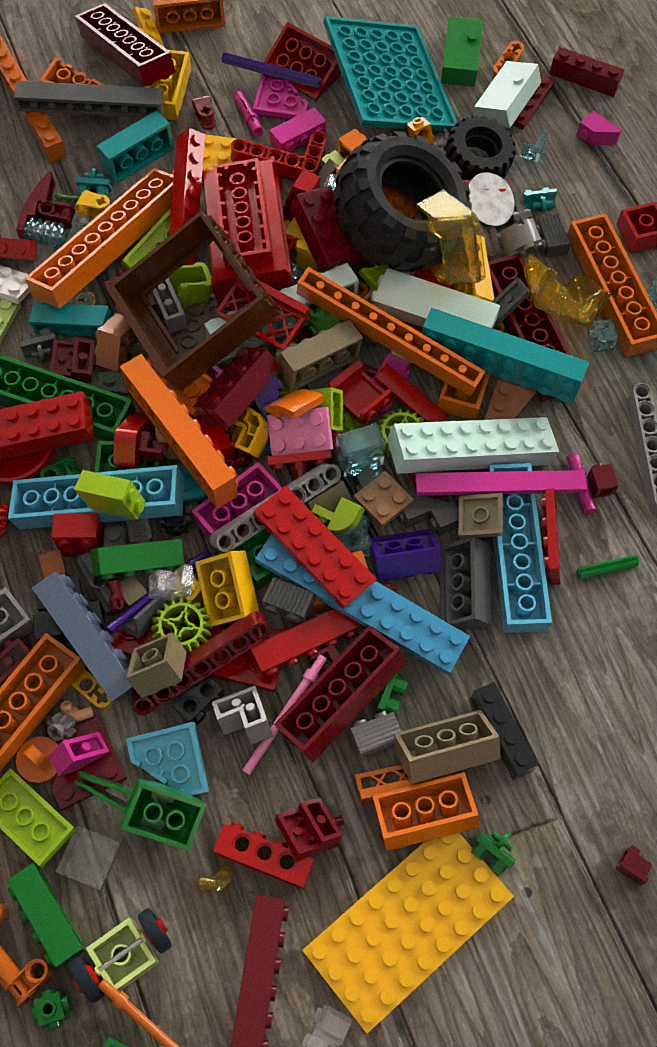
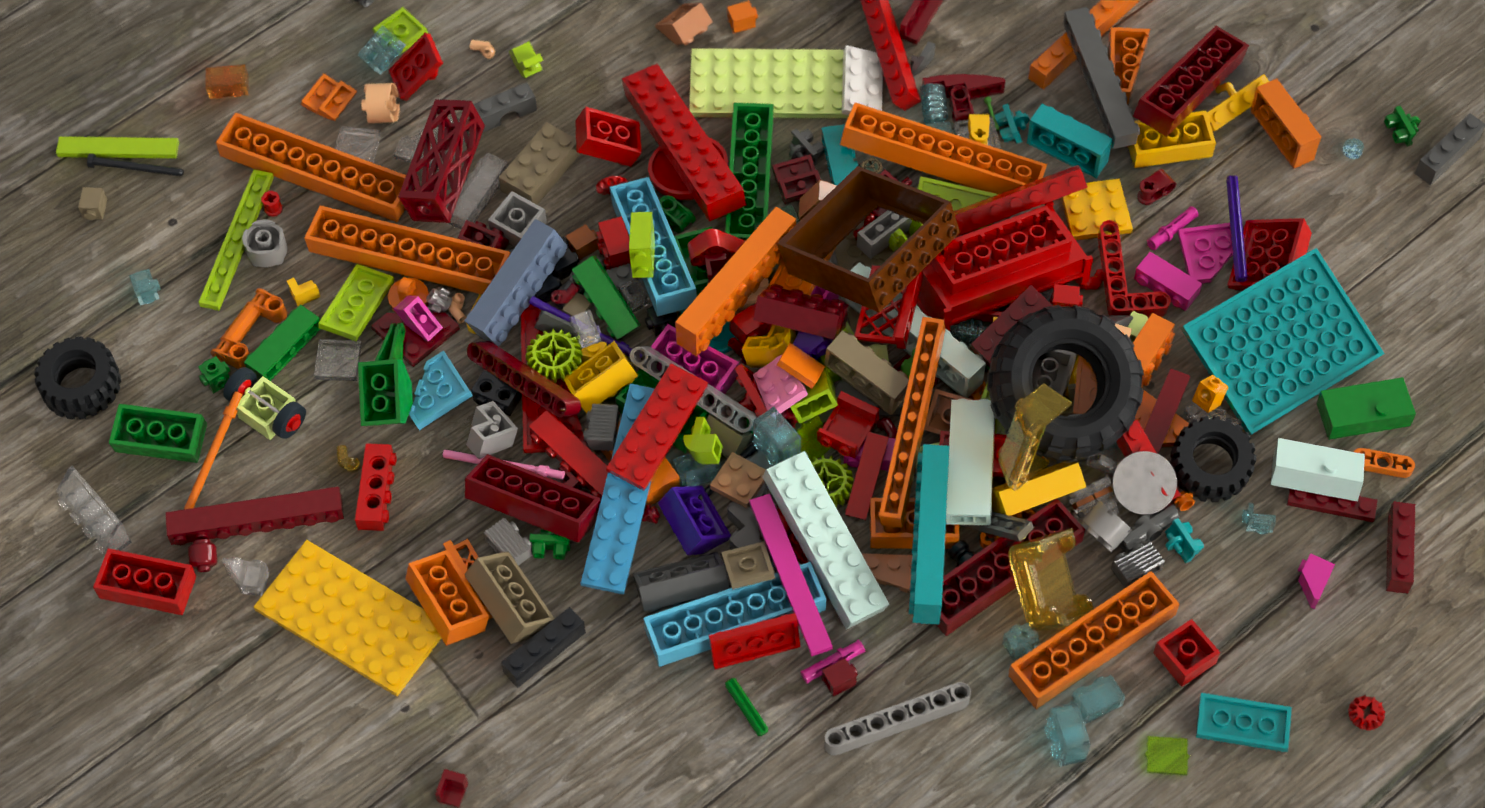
camera: 75 degrees right, 5 degrees down
dark tan brick [126,632,187,698] -> none
dark red plate [275,797,344,859] -> none
green hips [471,831,516,875] -> none

